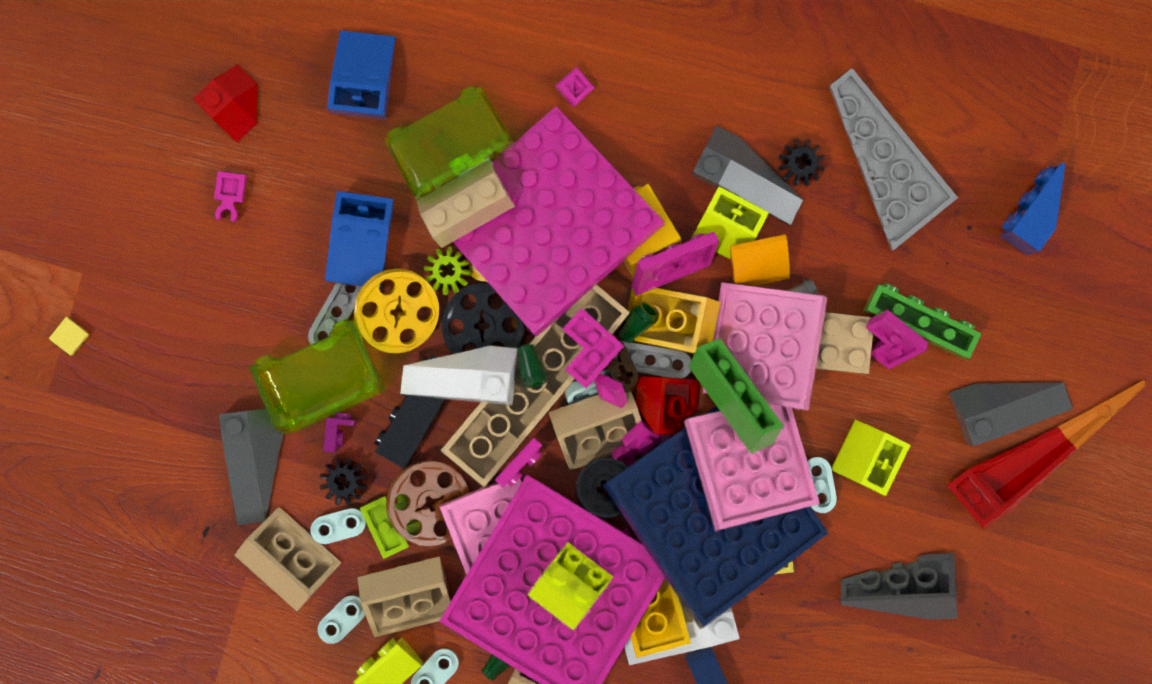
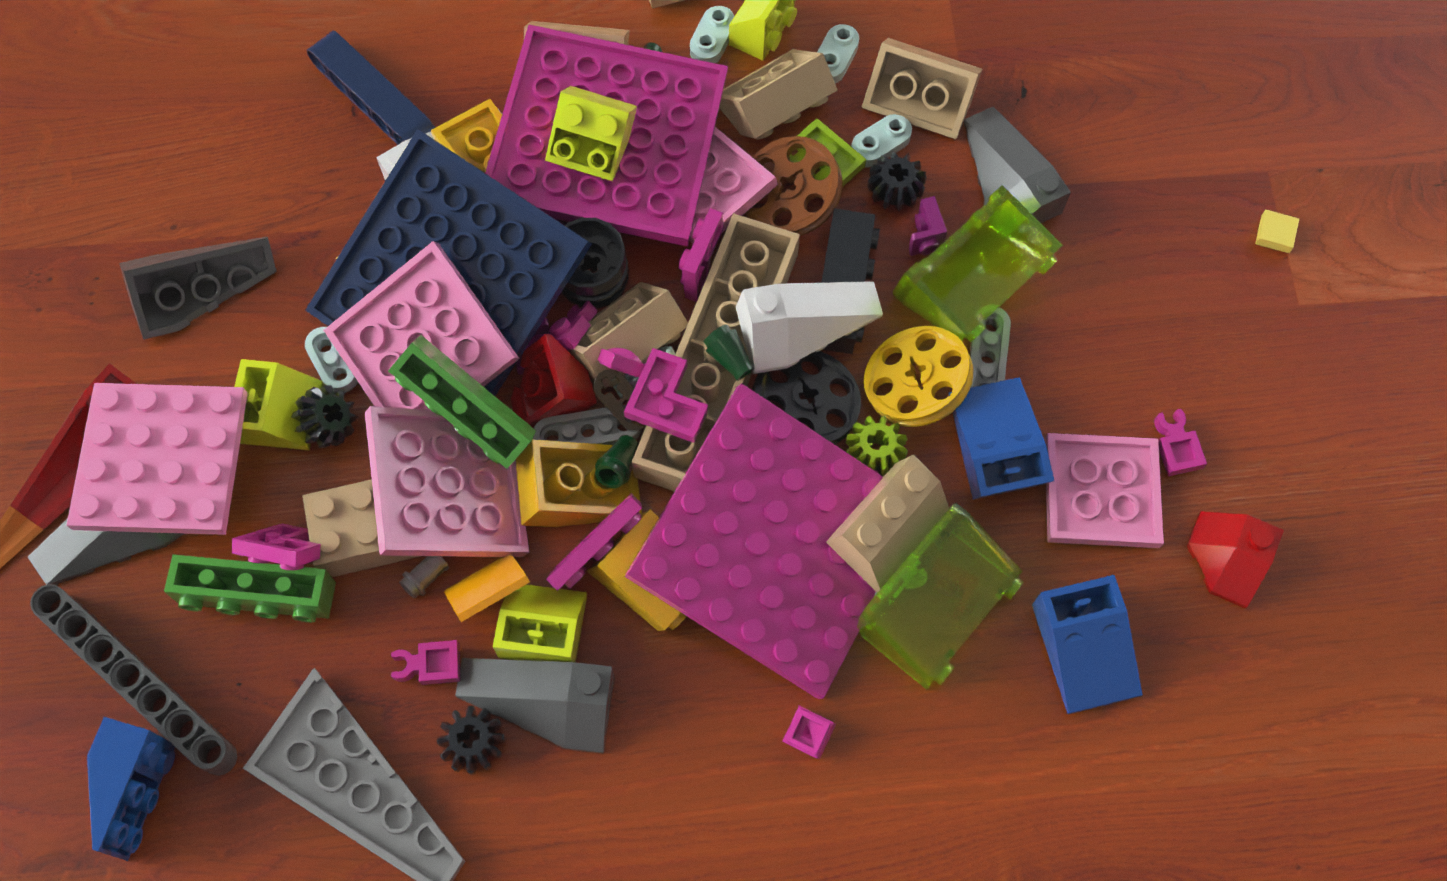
camera: 165 degrees right, 20 degrees down
none -> dark grey beam [30,584,238,776]
none -> bright pink plate [67,383,248,535]
none -> black gear [291,385,358,448]
none -> dark pink plate [391,640,460,685]
none -> bright pink plate [1045,433,1164,548]

